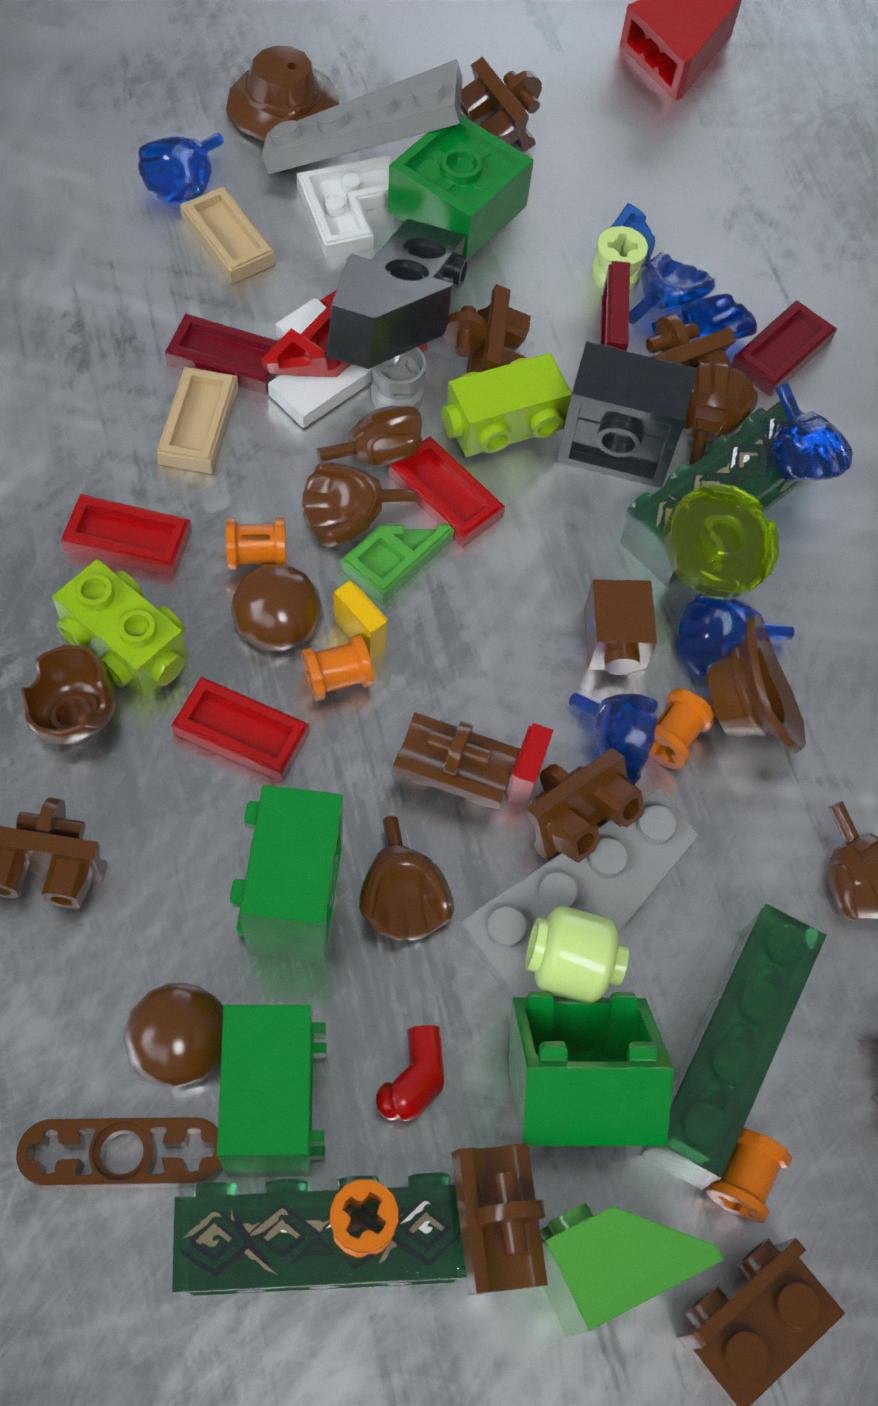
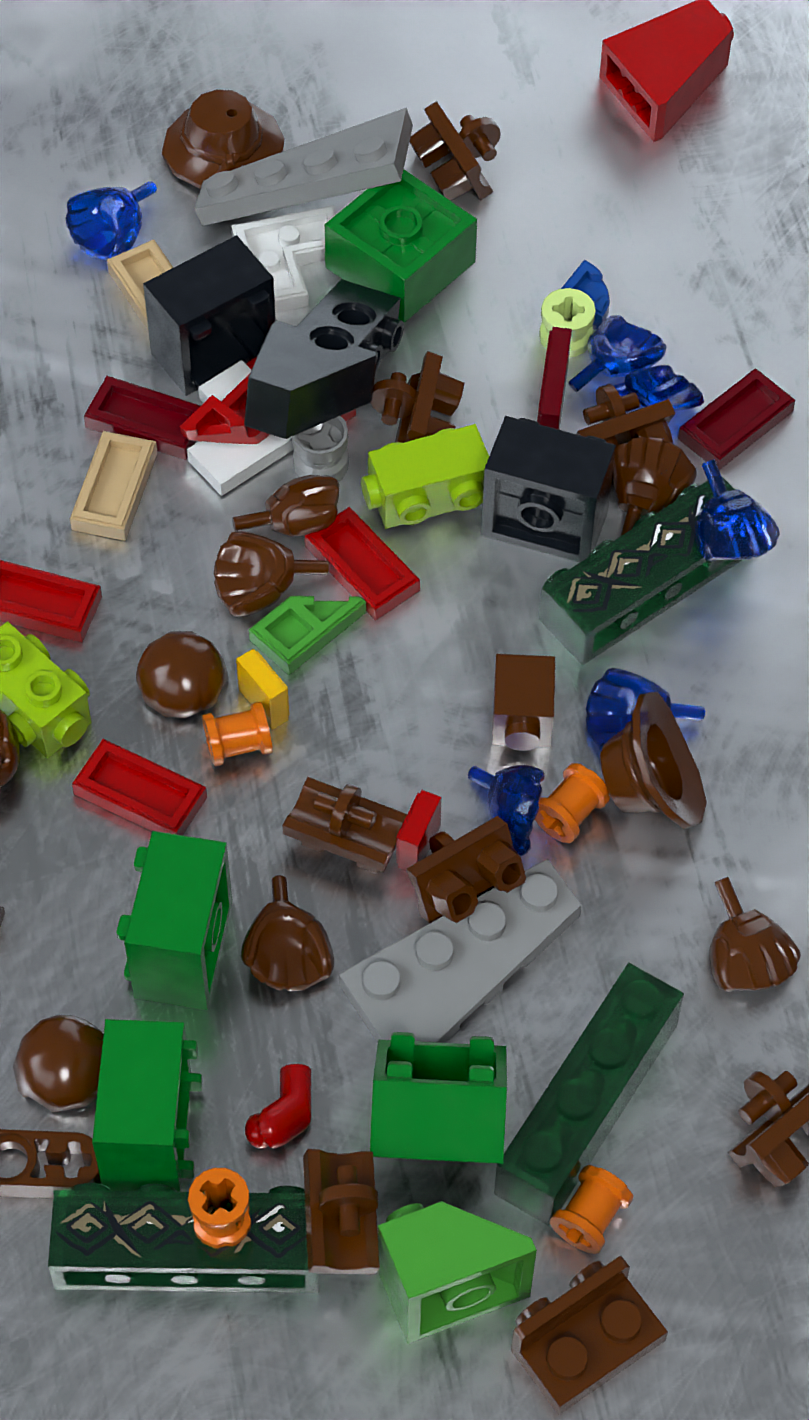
camera: 10 degrees right, 5 degrees down
orange bush [226,517,287,571] -> none
yellowish green head [525,906,629,1003] -> none
clear neon green tile [663,483,779,599] -> none
none -> black container [143,235,276,396]

